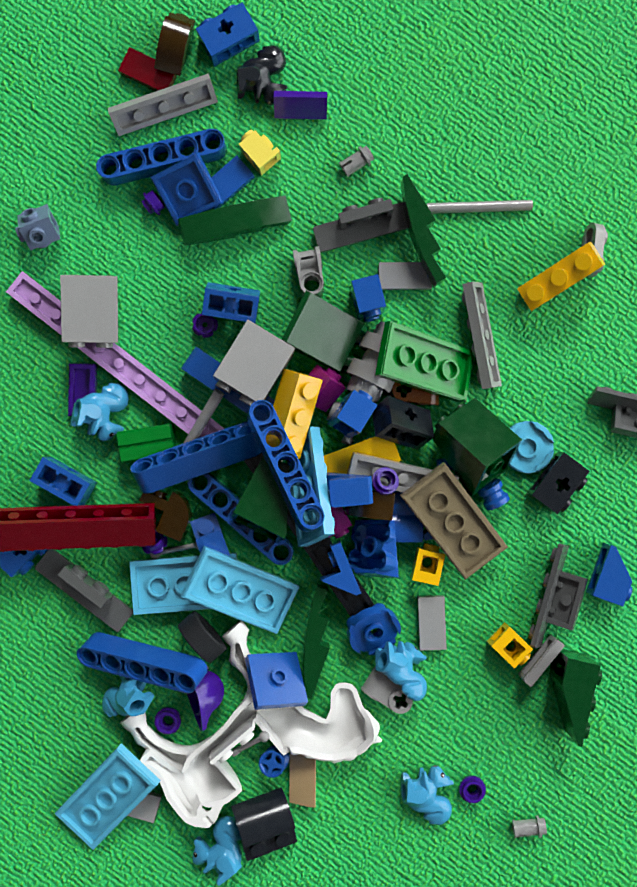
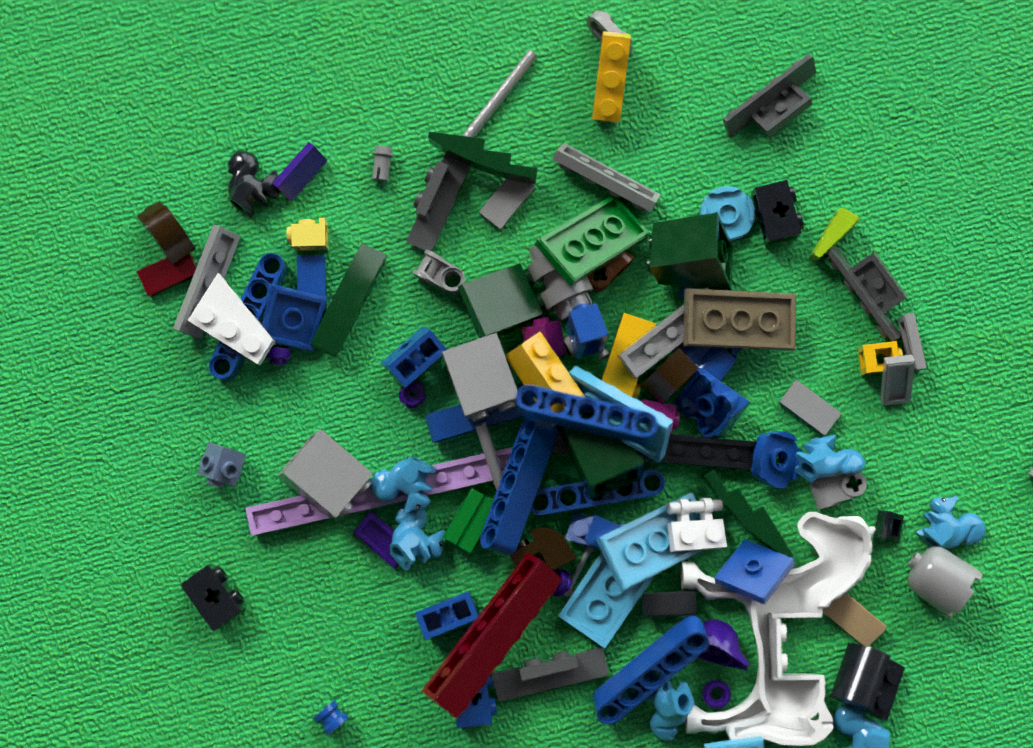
camera: 50 degrees left, 5 degrees down
blue brick [196,2,260,67] -> none
light grey hinge [232,731,270,757] -> none
blue wheel [259,745,290,778] -> none
blue slope [320,540,361,595] -> none
blue slope [326,472,373,508] -> none
blue brick [350,274,386,323] -> none
black brick [372,396,434,450] -> none
dark purple plate [372,467,399,495] -> none
yellow brick [410,543,445,586] -> none
dark purple plate [459,775,486,803] -> none
blue wheel [478,479,510,510] -> none
dark green slope [549,649,602,747] -> none
blue slope [586,543,632,606] -> none
none -> white wing [188,273,275,365]
none -> dark azure animal [370,456,437,514]
none -> white plate [666,498,727,552]
none -> lime slope [810,207,860,262]
none -> black slope [873,510,904,543]
none -> light grey tile [880,355,915,406]
none -> light grey cylinder [907,546,983,619]

